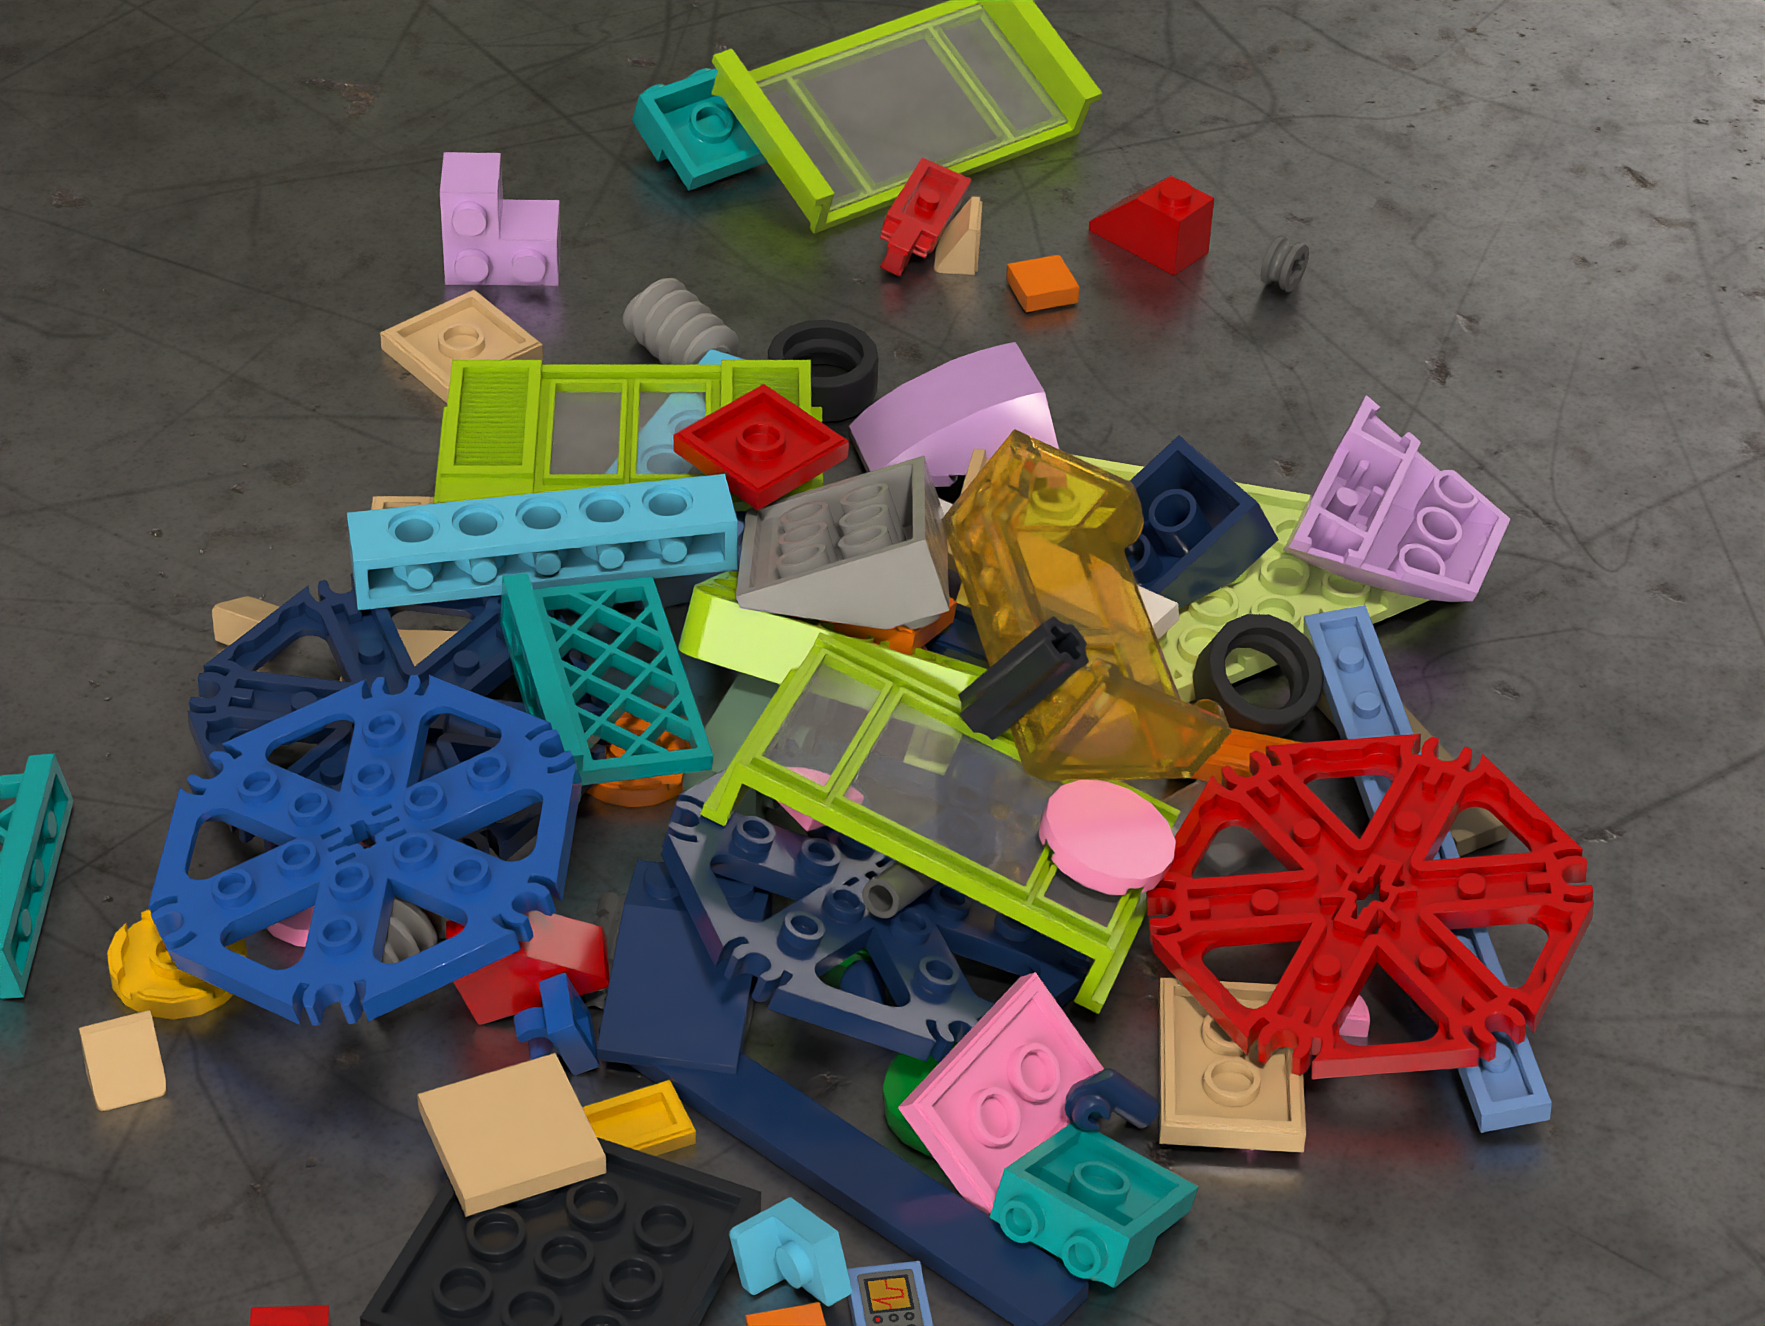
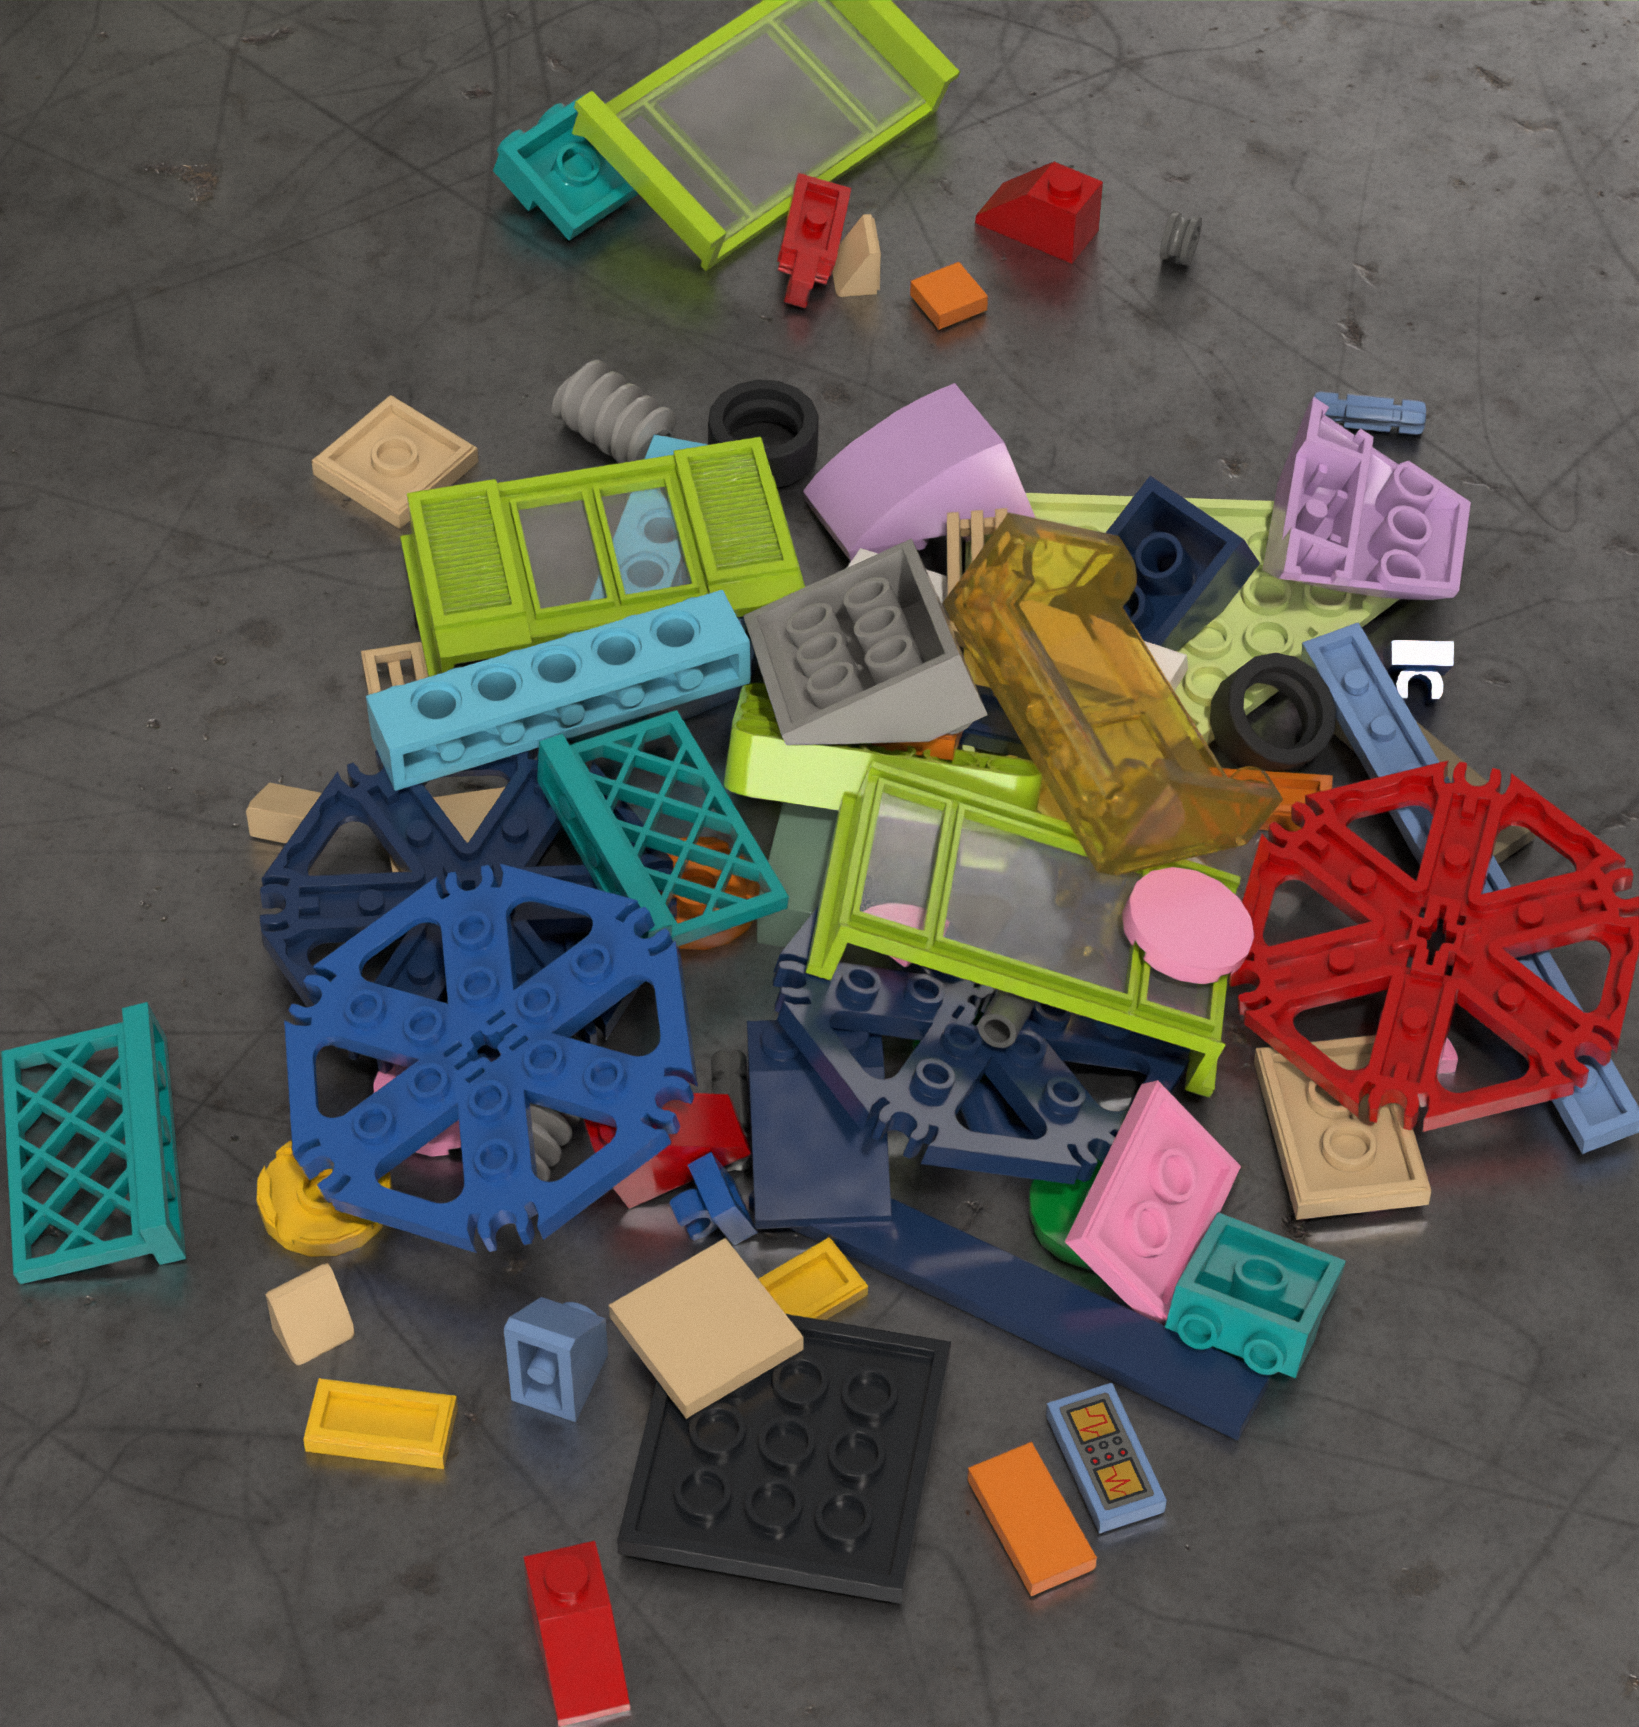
camera: 10 degrees left, 10 degrees up
lavender brick [440,152,561,286] -> none
red plate [673,384,849,511] -> none
medium azure bracket [729,1197,853,1307] -> none
black axle [958,616,1089,740] -> none
dark blue arm [1064,1069,1160,1131] -> none
none -> yellow tile [303,1378,458,1469]
none -> medium blue slope [504,1297,608,1422]
none -> medium blue axle [1314,391,1426,435]
none -> tile [1383,640,1454,703]

